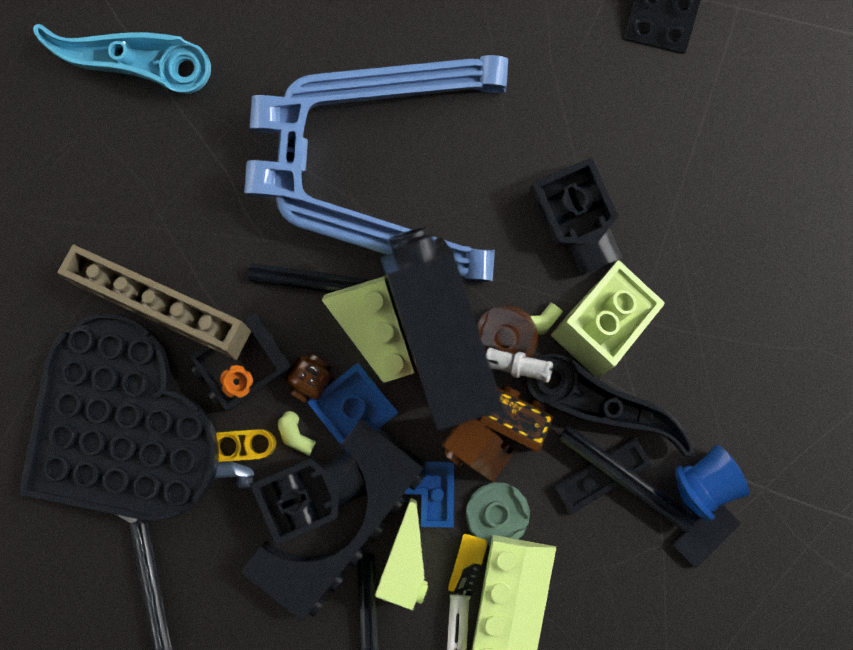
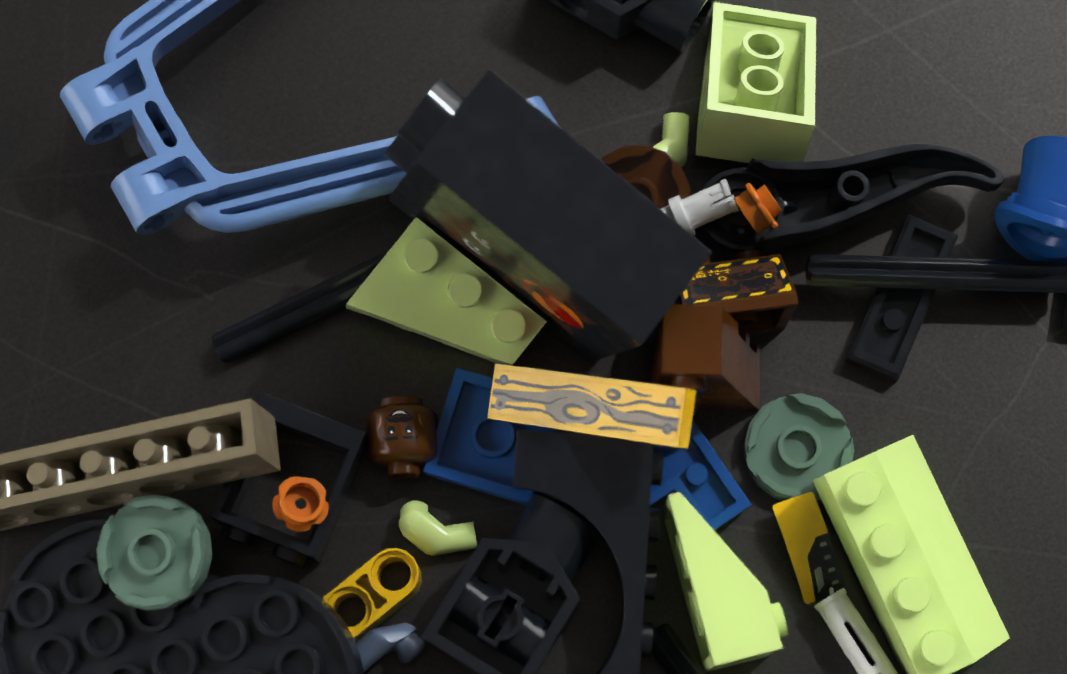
camera: 30 degrees left, 10 degrees down
none -> sand green tile [97,494,213,610]
none -> yellow tile [487,363,696,449]
none -> orange plate [734,183,783,234]

